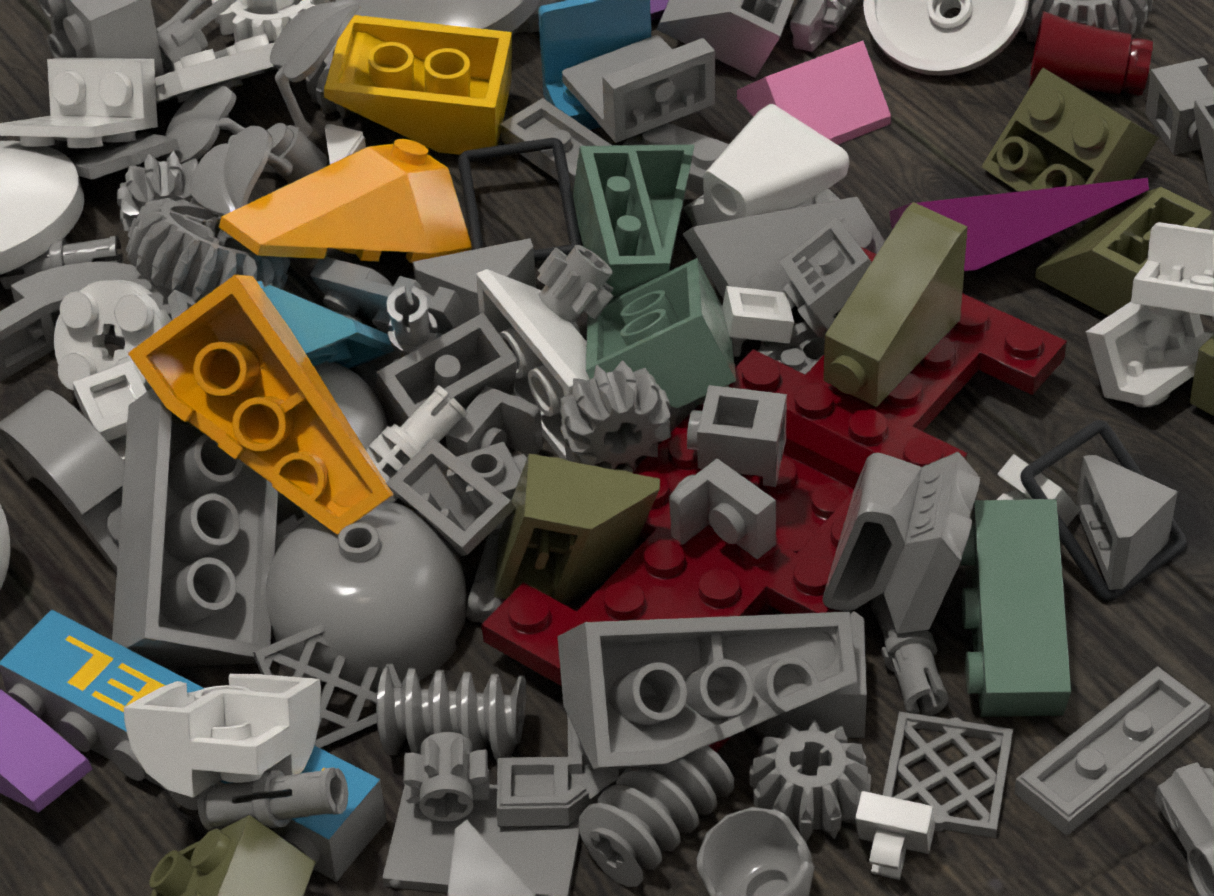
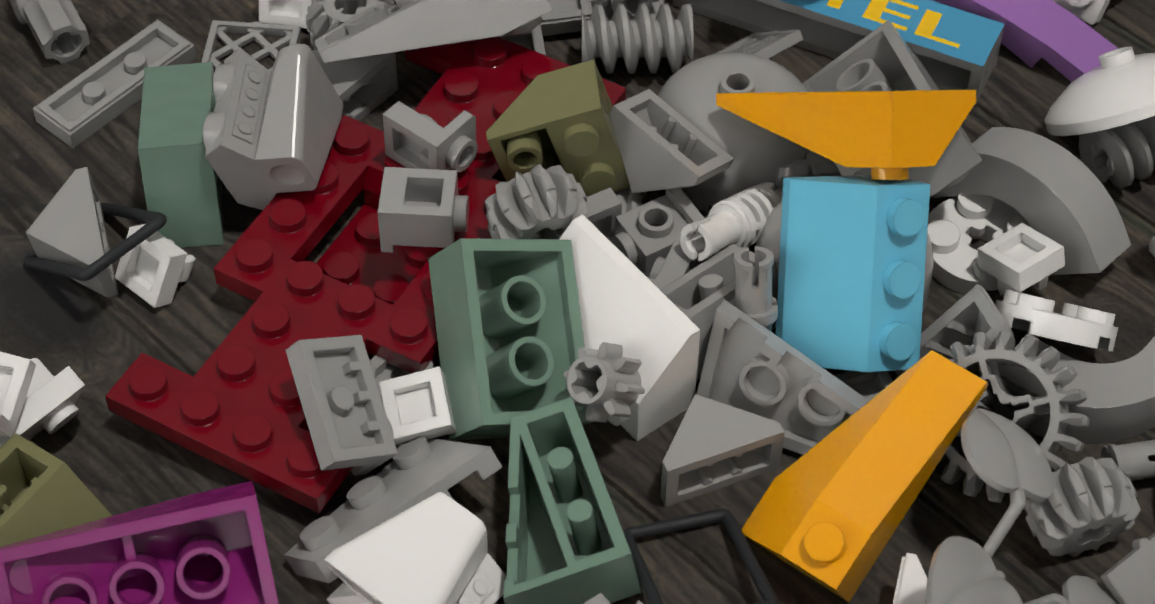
camera: 170 degrees right, 5 degrees up
olive slope [823,202,967,407] -> none

